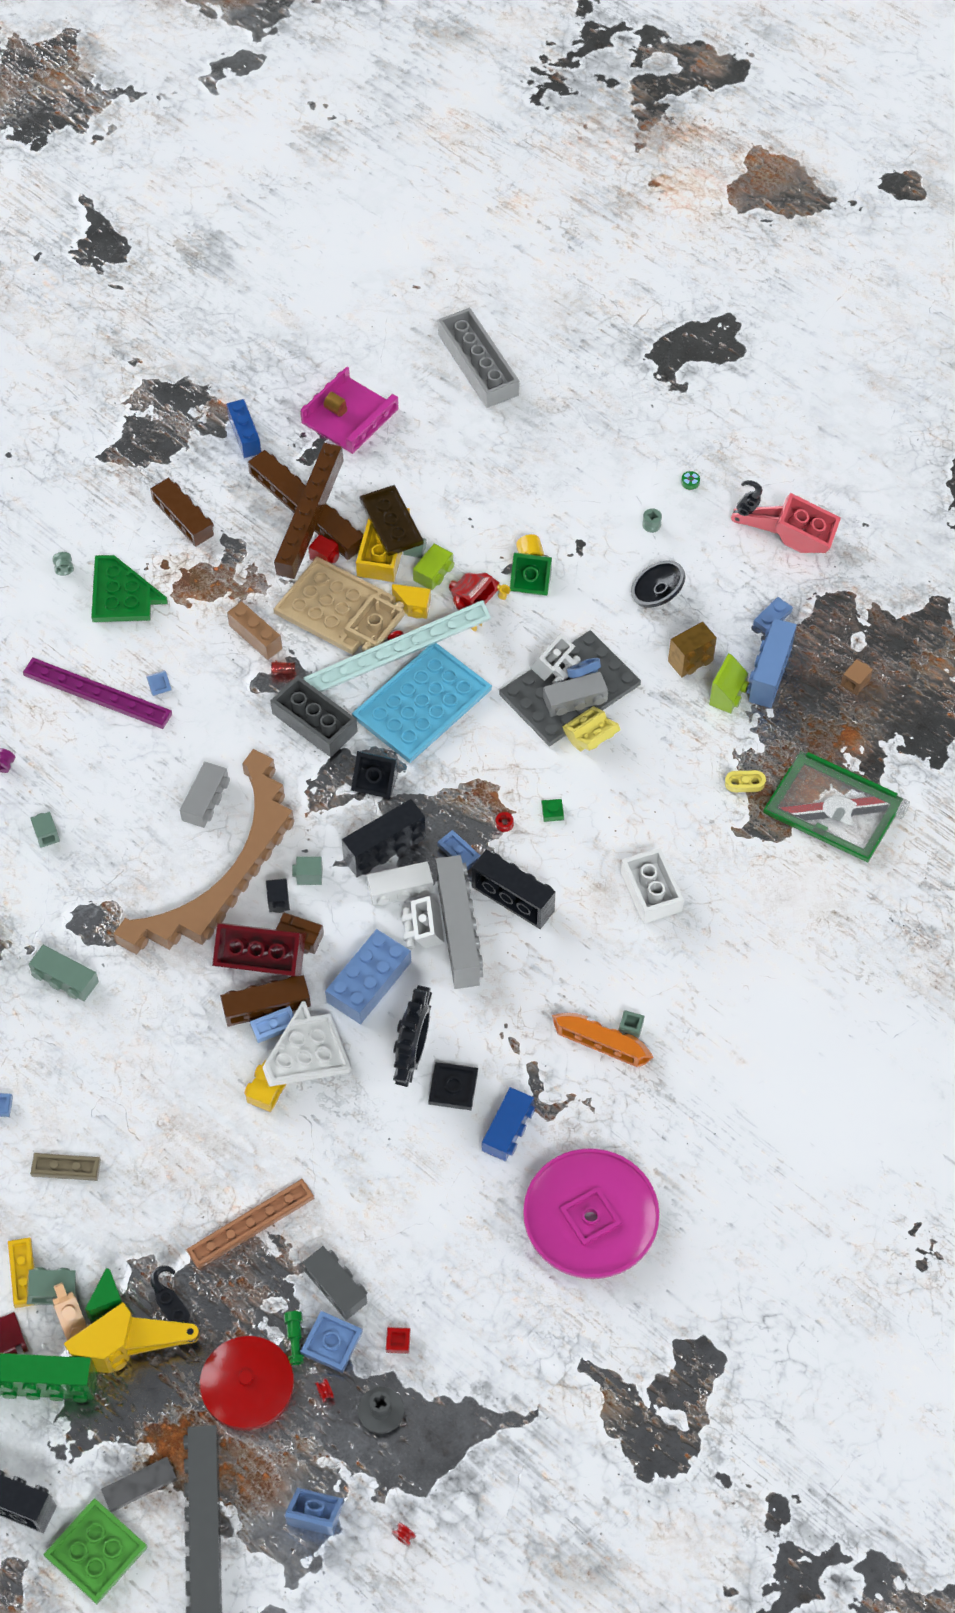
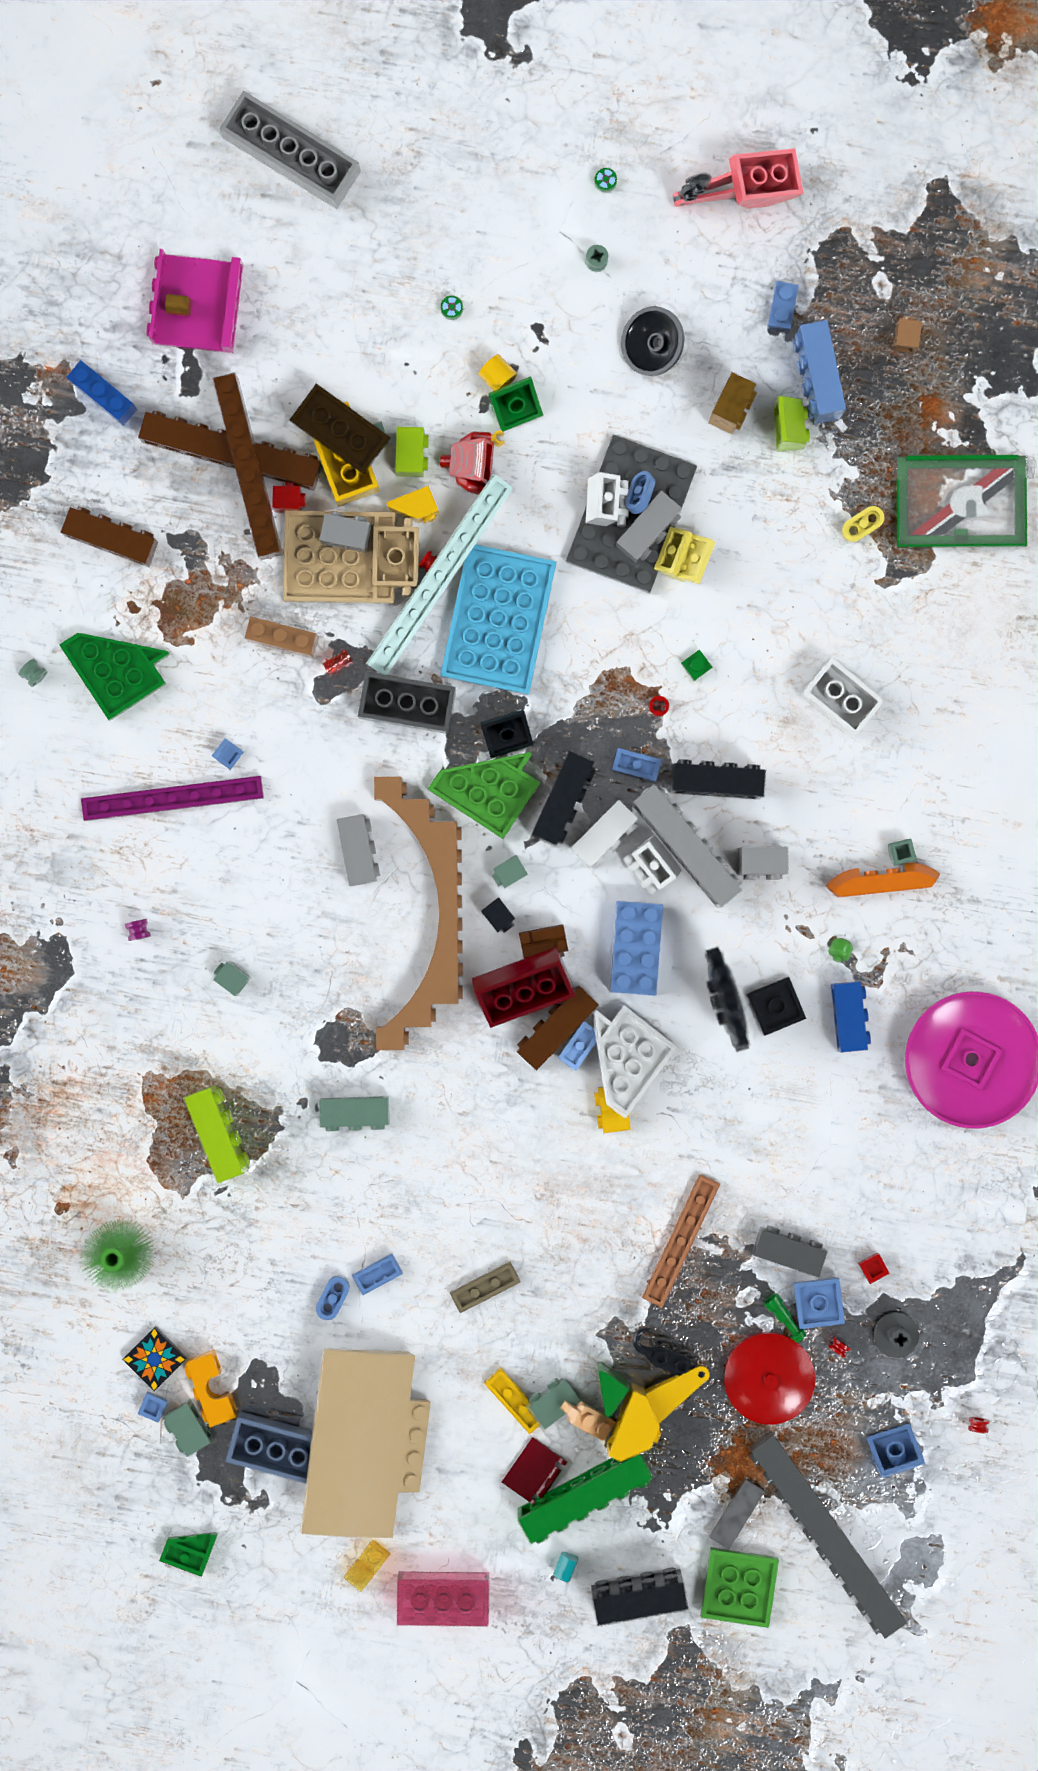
camera: 30 degrees left, 30 degrees up
none -> light grey brick [320,511,372,553]
none -> bright green wing [427,752,540,839]
none -> green tile [440,295,463,320]
none -> light grey brick [738,847,788,880]
none -> bright green piece [828,938,853,962]

